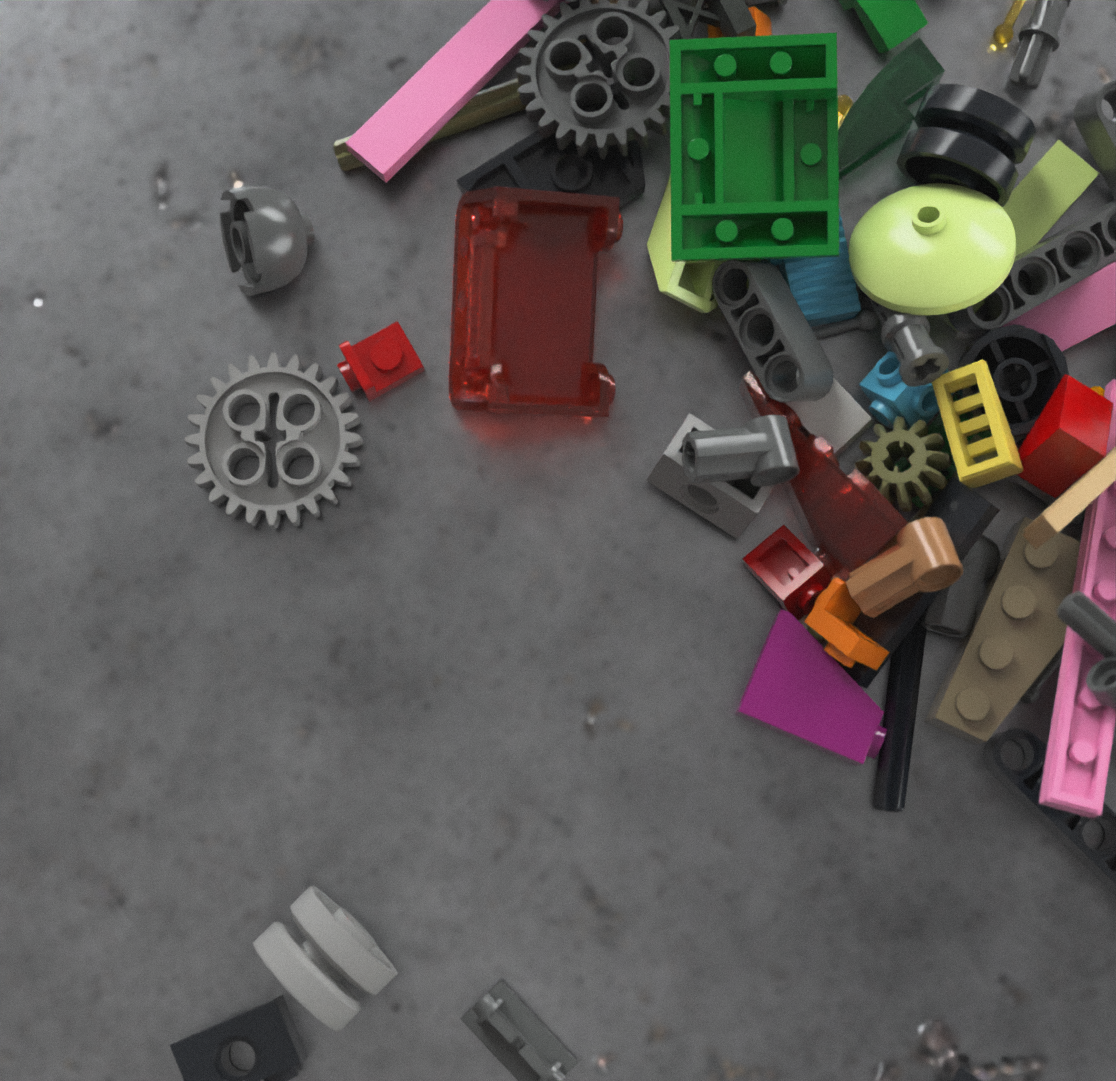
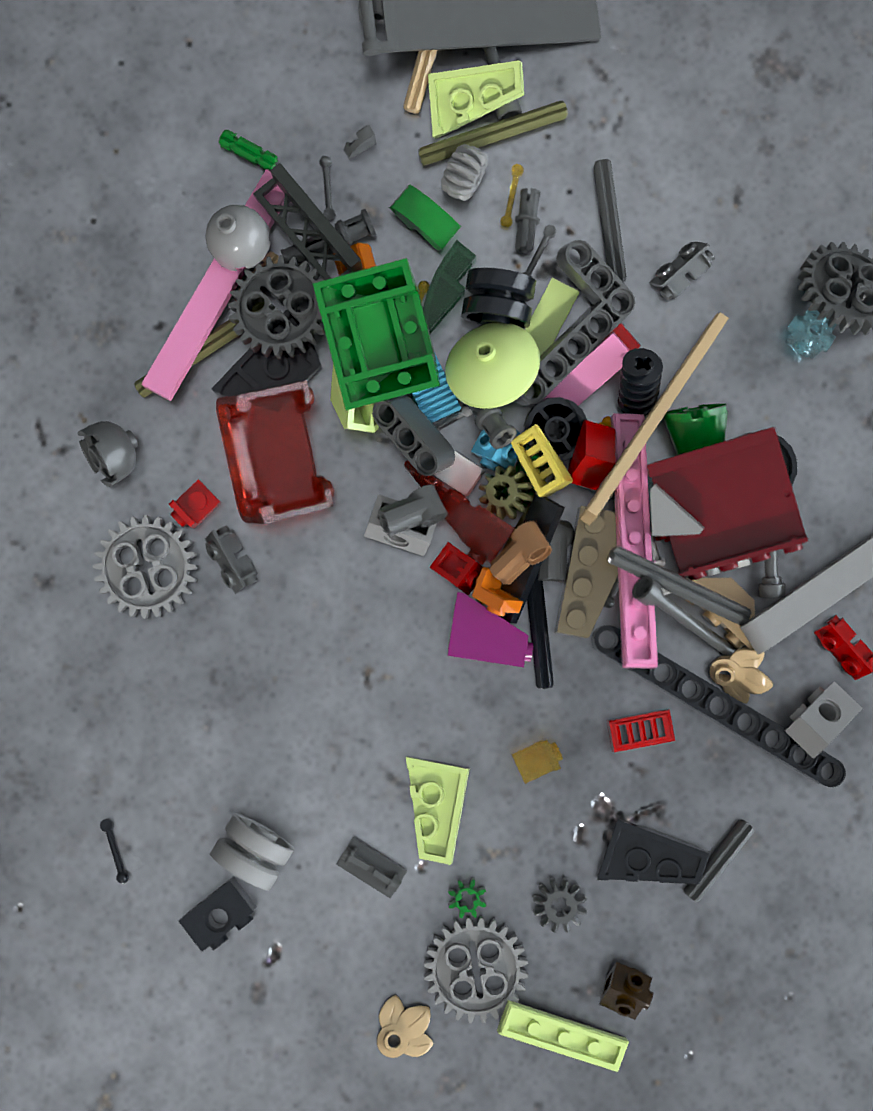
camera: 20 degrees left, 5 degrees up
none -> black hinge [100,819,129,884]
none -> dark grey hinge [205,525,258,594]
none -> yellowish green wing [406,757,470,865]
none -> clear yellow bracket [511,738,563,784]
none -> dark grey hinge [523,225,556,277]
none -> red slope [607,709,675,752]

